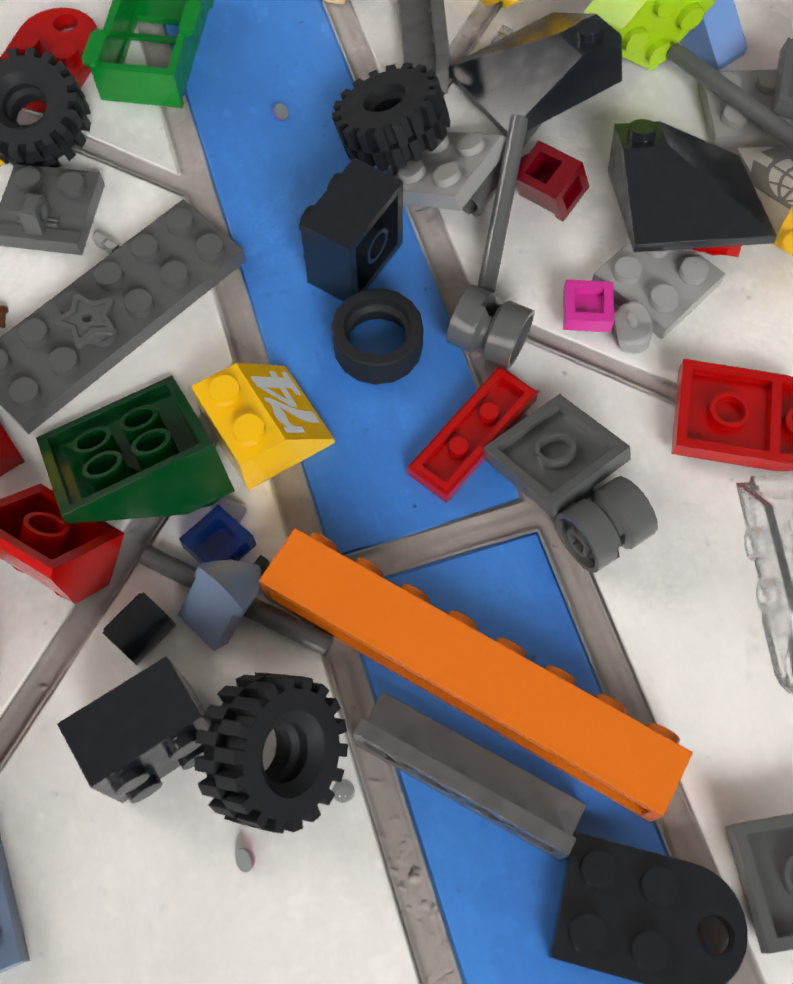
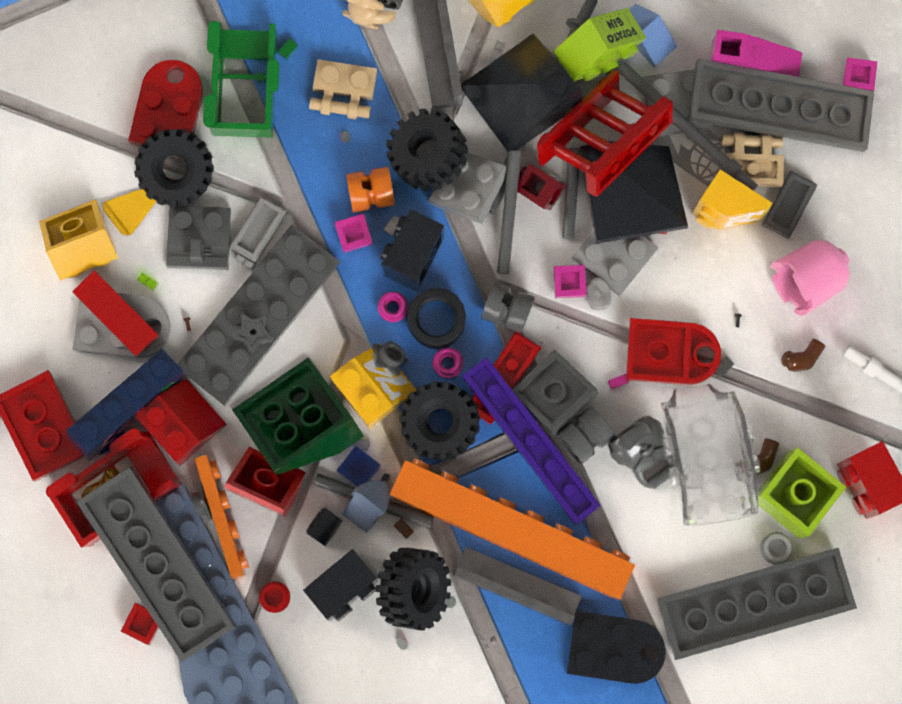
camera: 10 degrees left, 15 degrees up
none -> light grey tile [229,196,288,264]
none -> red plate [259,581,291,613]
none -> green piece [278,38,298,60]
none -> tan plate [309,59,378,120]
none -> dark pink plate [334,213,373,253]
none -> orange wheel [346,166,395,213]
none -> dark grey plate [372,341,408,376]
none -> dark pink plate [378,292,408,323]
none -> reddish brown piece [393,518,414,539]
none -> black tyre [399,381,480,460]
none -> dark pink plate [433,347,464,379]
none -> dark purple plate [461,357,601,525]
none -> red fence [537,70,673,197]
none -> dark grey bar [562,148,580,239]
none -> dark pink piece [608,374,629,390]
none -> dark grey piece [608,416,676,489]

